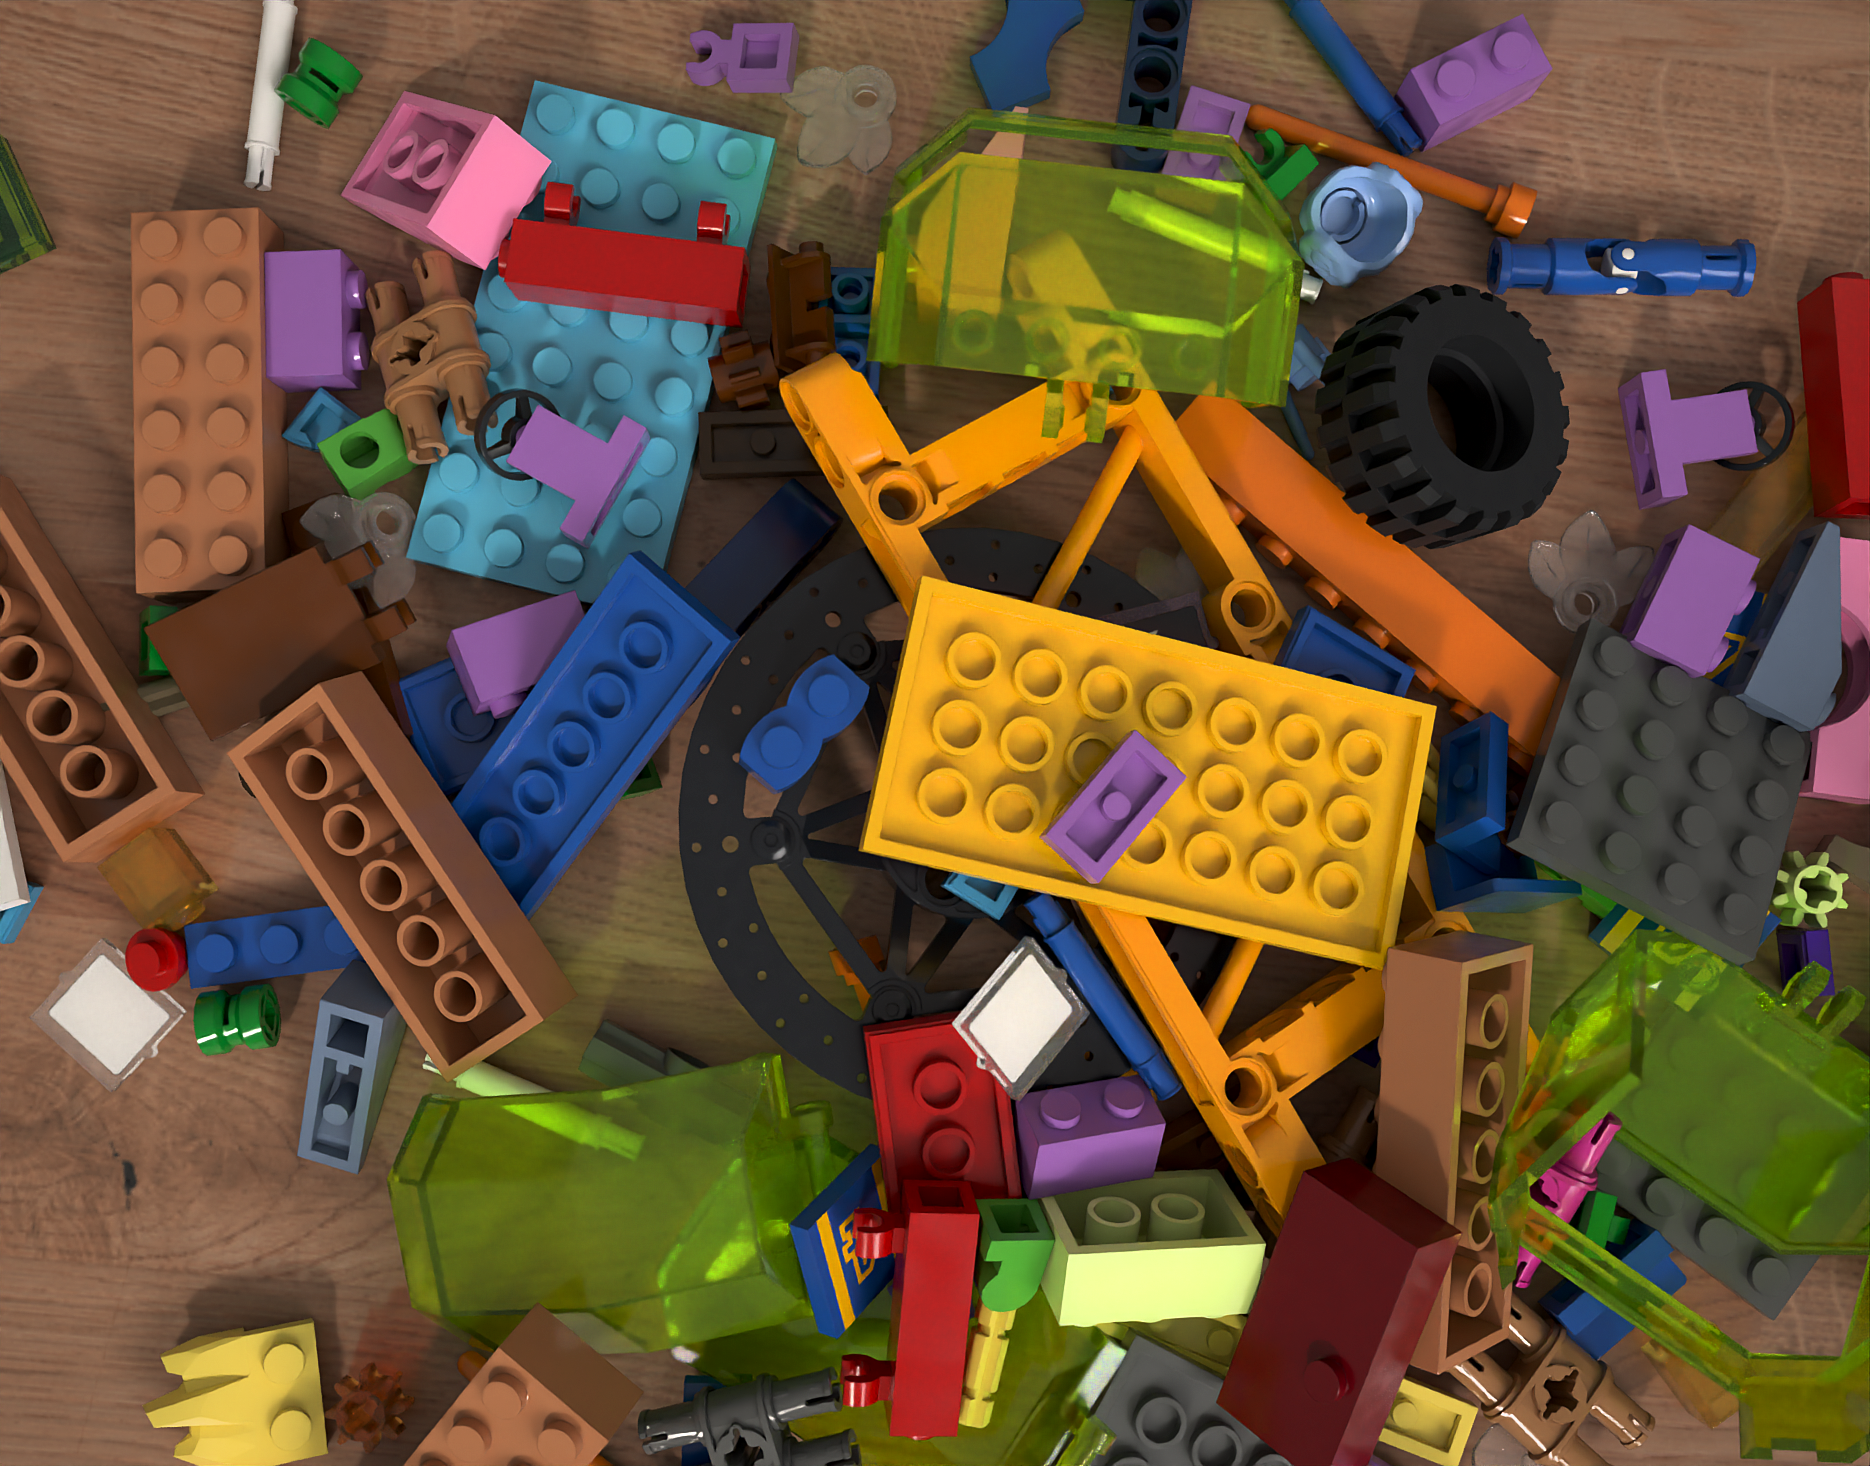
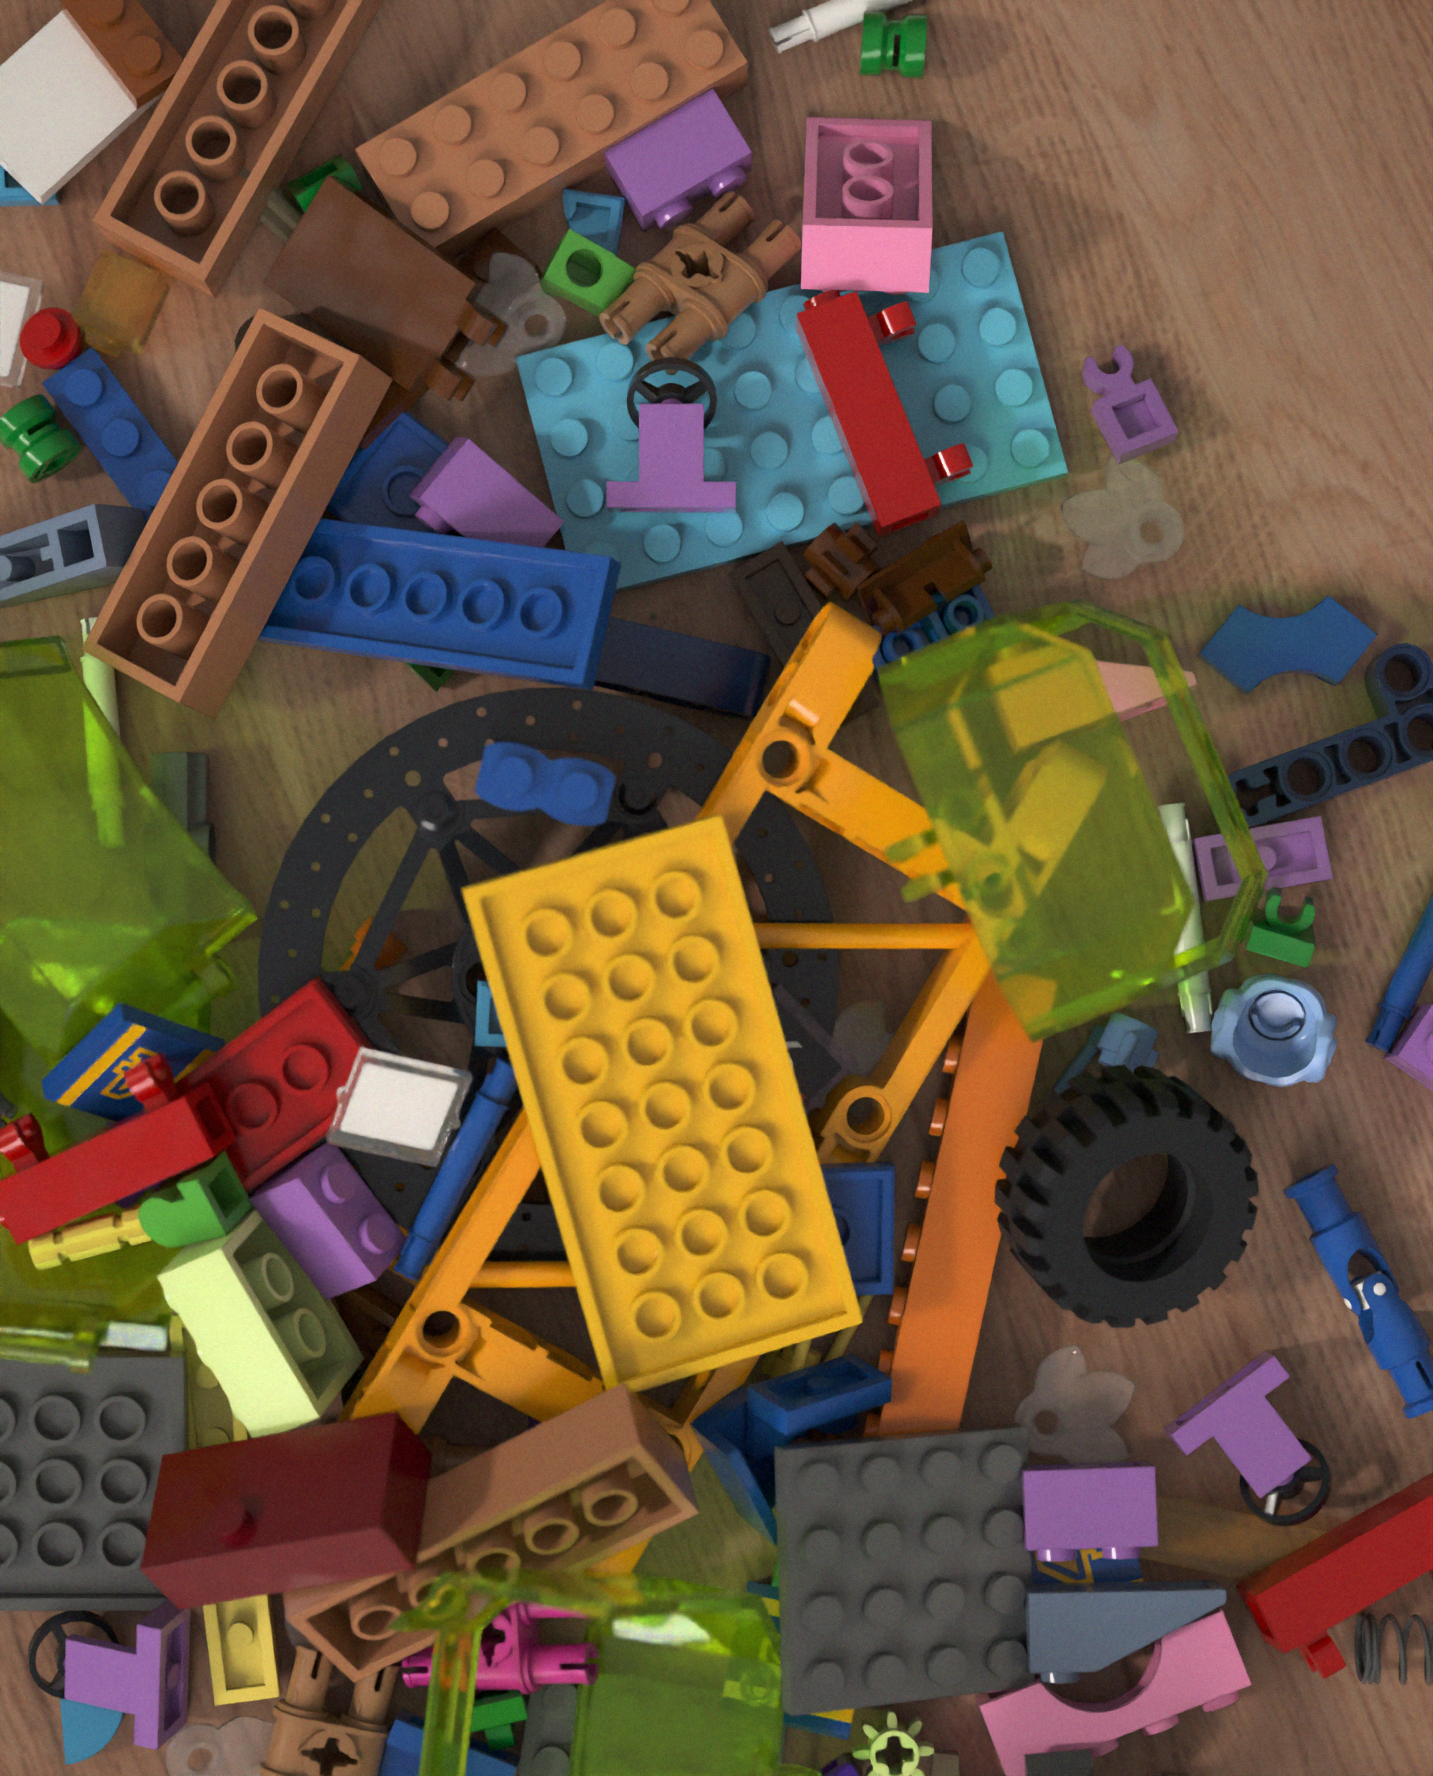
camera: 60 degrees right, 0 degrees up
medium lavender plate [1039,730,1187,884] -> none
orange piece [1245,104,1537,239] -> none

